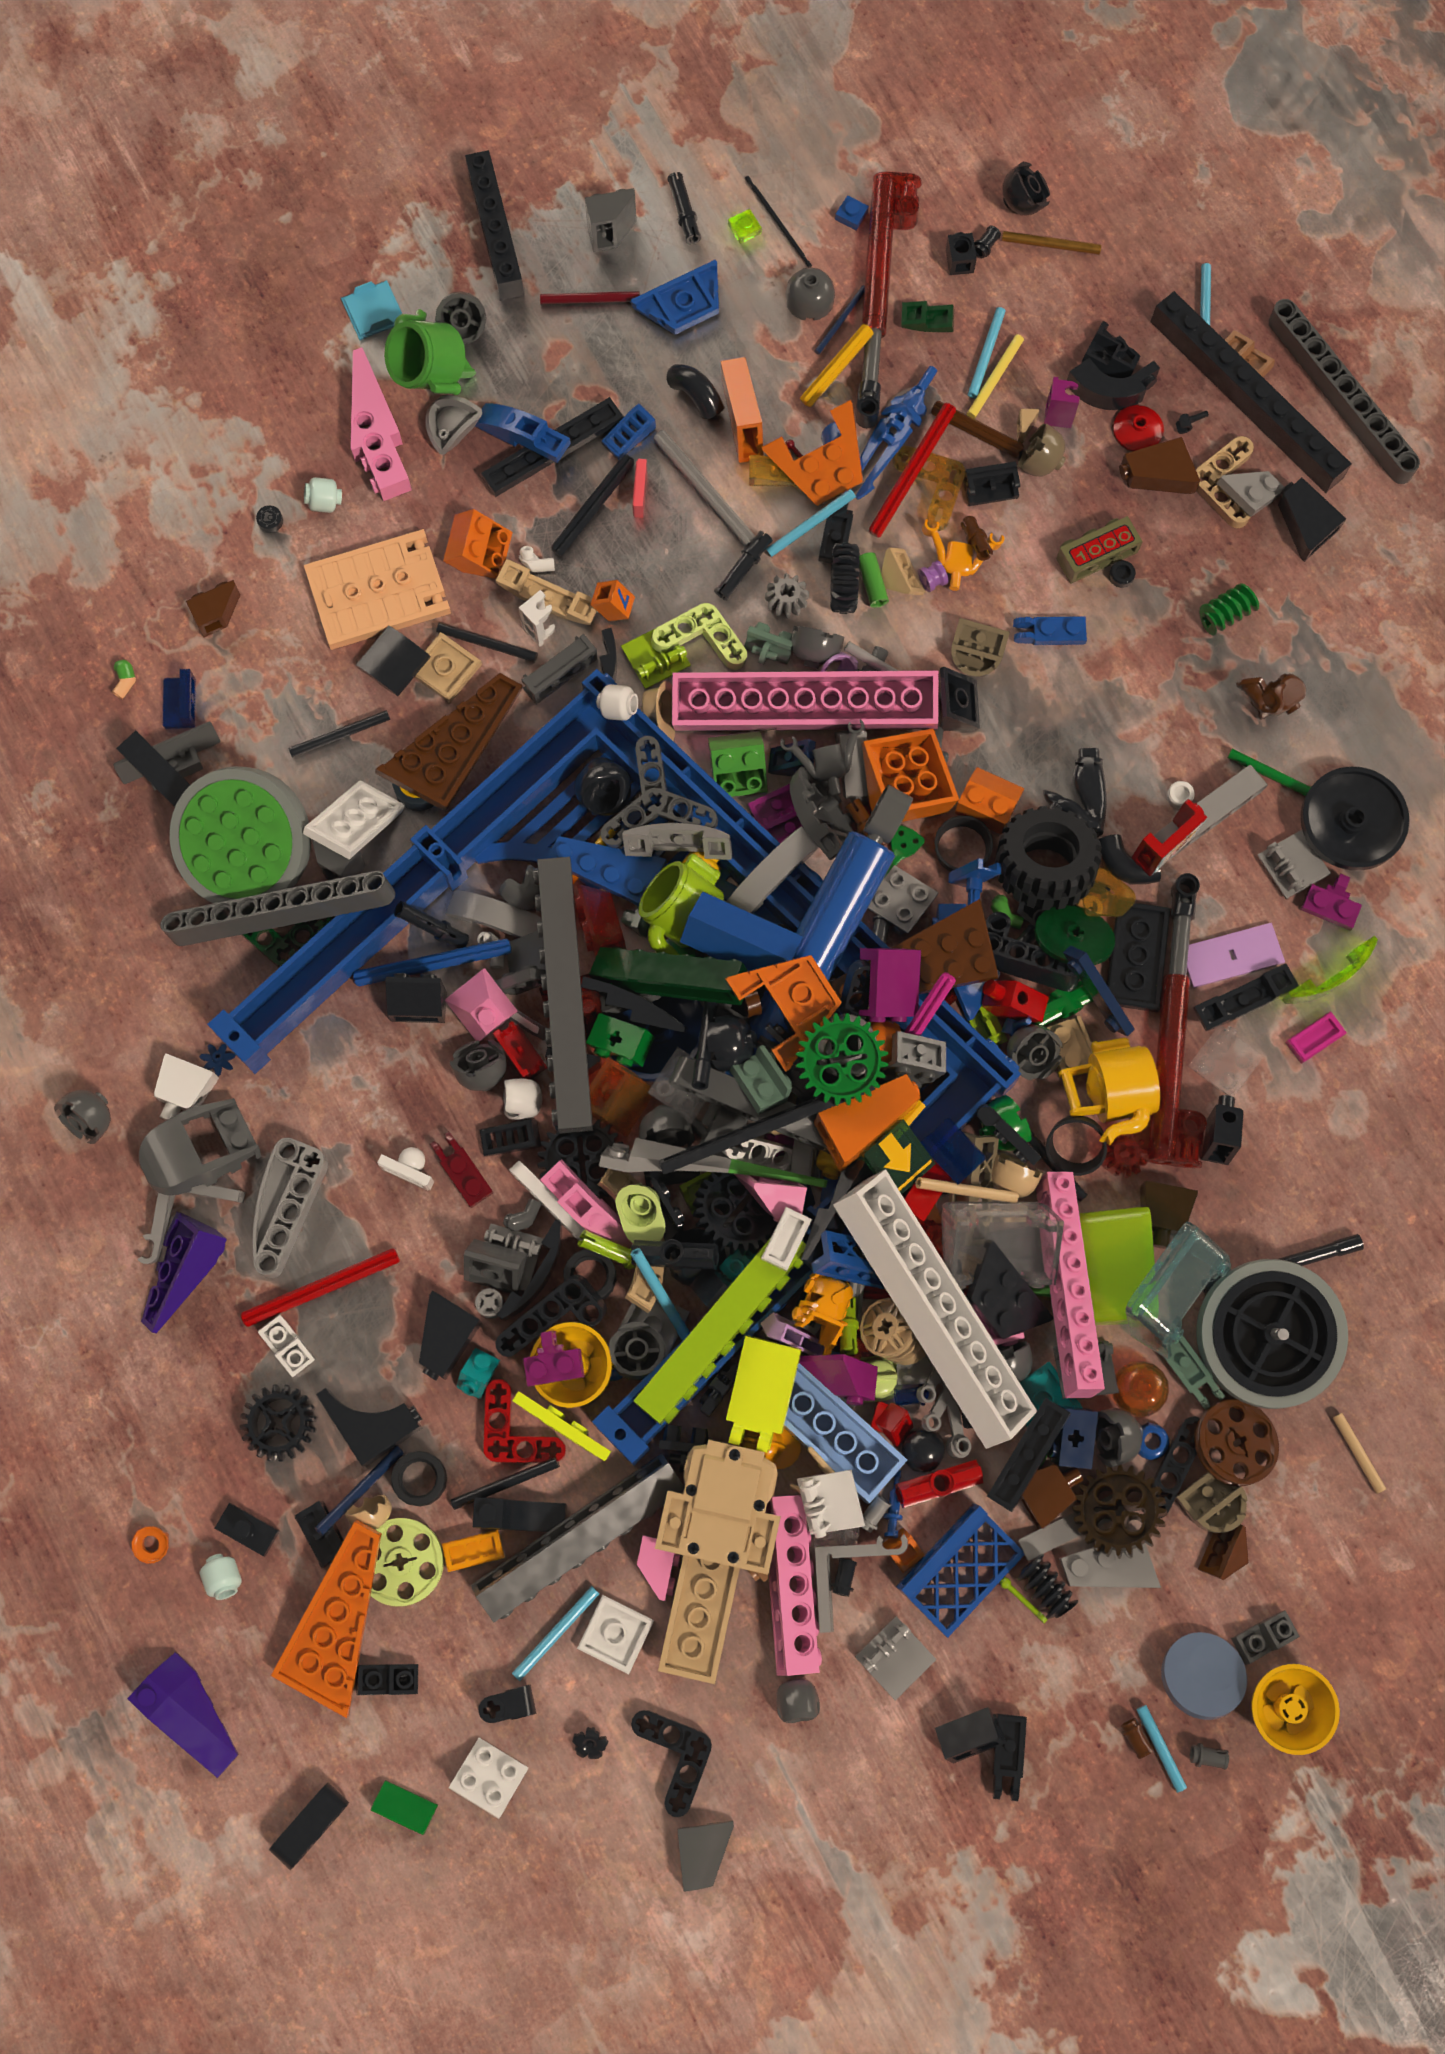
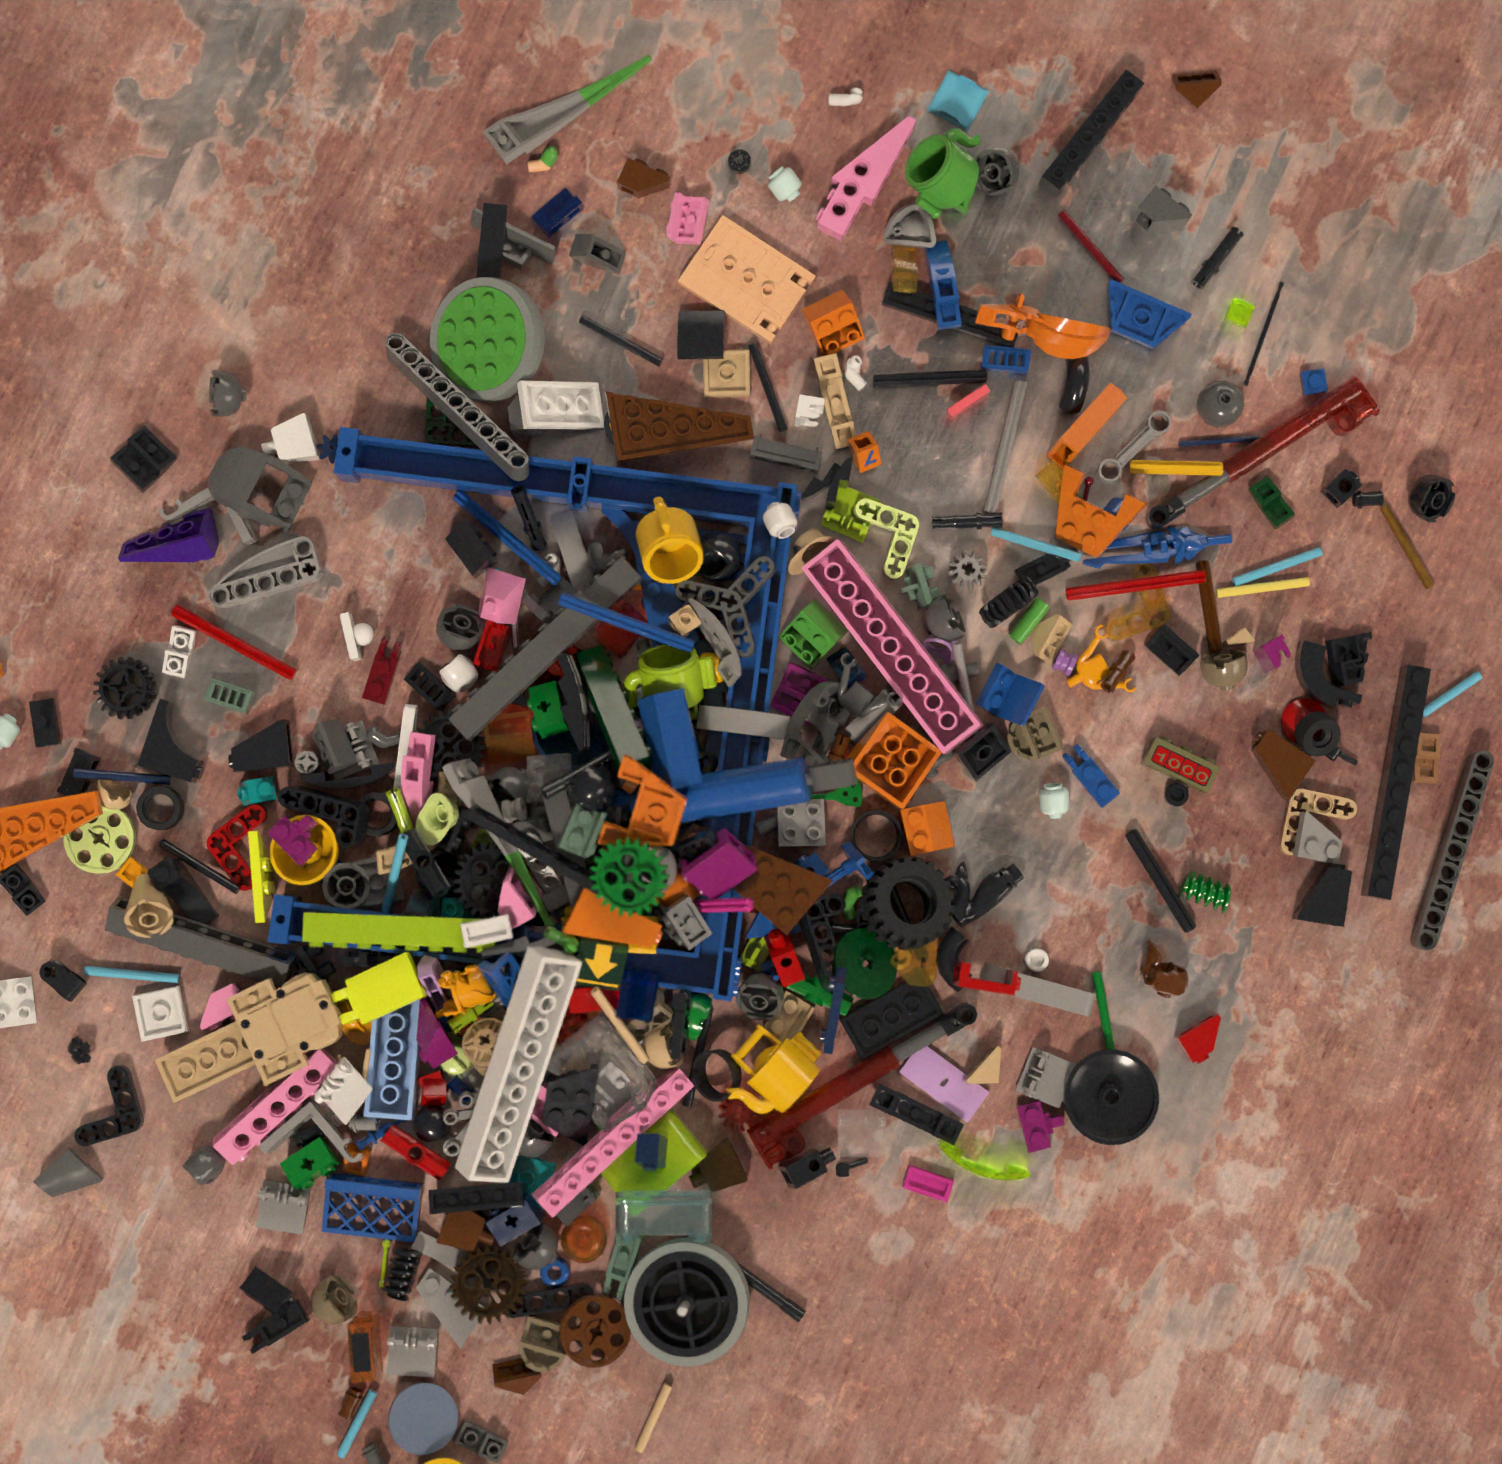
camera: 55 degrees right, 10 degrees up
none -> black slope [110,425,177,493]
none -> tan cone [124,873,173,938]
none -> sand green slope [204,678,256,715]
none -> green brick [279,1137,340,1190]
none -> dark tan cylinder [311,1275,358,1325]
none -> clear orange brick [347,1311,383,1383]
none -> light grey hinge [387,1326,438,1377]
none -> light grey plate [483,55,652,165]
none -> light grey wheel [502,797,527,823]
none -> bright green arm [544,926,579,953]
none -> blue axle [558,593,694,652]
none -> dark grey slope [569,234,626,274]
none -> dark blue brick [635,1134,668,1171]
none -> yellow piece [636,497,703,584]
none -> bright pink bracket [666,192,709,245]
none -> tan bracket [667,605,701,637]
none -> black slope [825,457,853,509]
none -> white arm [829,88,863,106]
none -> black hand [836,1158,868,1177]
none -> clear yellow slope [891,245,917,293]
none -> tan slope [963,1046,1001,1084]
none -> orange piece [975,293,1111,359]
none -> blue bracket [976,663,1045,726]
none -> light aqua head [1038,783,1070,819]
none -> light grey piece [1097,411,1171,484]
none -> black axle [1125,829,1196,933]
none -> reddish brown slope [1171,70,1222,108]
none -> red slope [1175,1013,1221,1064]
none -> black tyre [1295,711,1341,756]

